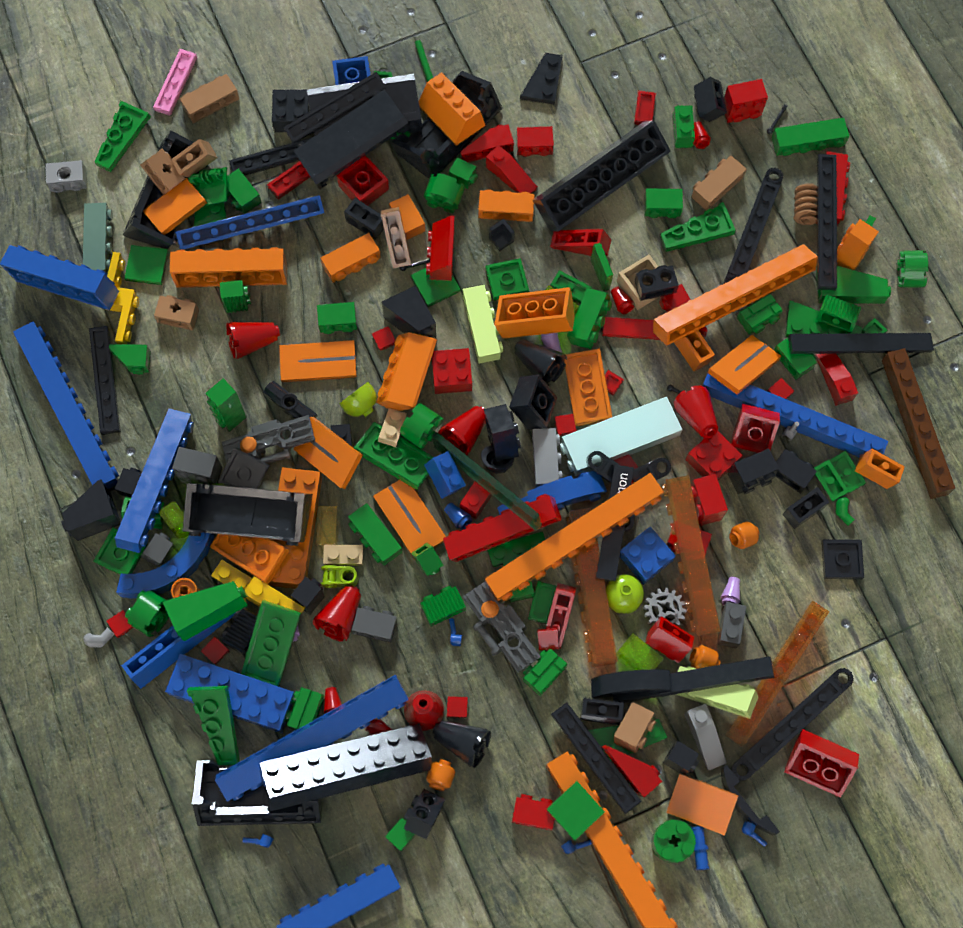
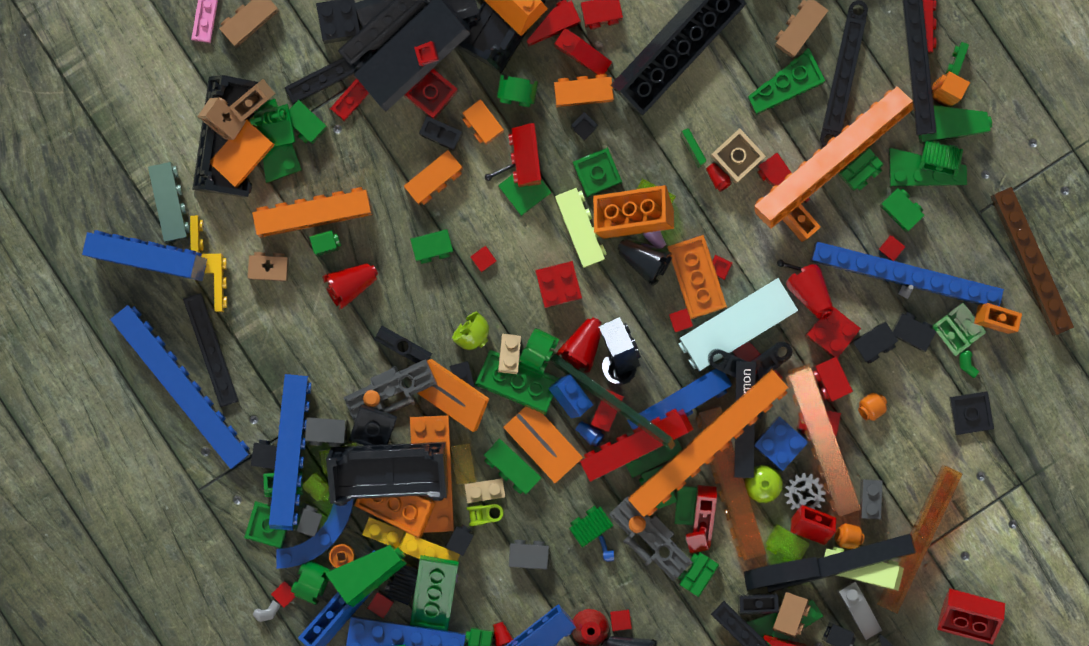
camera: 15 degrees left, 15 degrees up
light grey brick [46,160,87,192] -> none
black slope [61,479,121,541] -> none
green wing [94,100,151,172] -> none
green slope [109,344,151,375] -> none
green tile [124,245,169,285] -> none
blue brick [175,195,324,250] -> none
green brick [205,378,247,432] -> none
orange tile [279,340,357,382] -> none
red cone [312,585,361,642] -> none
orange slope [376,332,437,411] -> none
medium nougat brick [381,207,411,268] -> none
black slope [382,286,436,338] -> none
green brick [411,543,444,576] -> none
green brick [449,157,478,189] -> none
black brick [509,374,557,430] -> none
light grey brick [532,428,562,488] -> none
red slope [550,229,612,256] -> none
green plate [550,270,591,304] -> none
green brick [567,288,612,349] -> none
red tile [603,317,660,340] -> none
black brick [634,265,679,301] -> none
green brick [644,188,683,218] -> none
orange tile [708,335,781,395] -> none
lavender cone [720,577,740,605] -> none
black plate [731,668,854,781] -> none
red brick [732,403,780,453] -> none
black brick [783,487,829,529] -> none
black tile [788,333,934,354] -> none
medium nougat piece [794,183,817,225] -> none
red slope [815,353,858,406] -> none
green tile [862,318,888,333] -> none
green brick [896,250,928,288] -> none
none -> red tile [414,41,439,67]

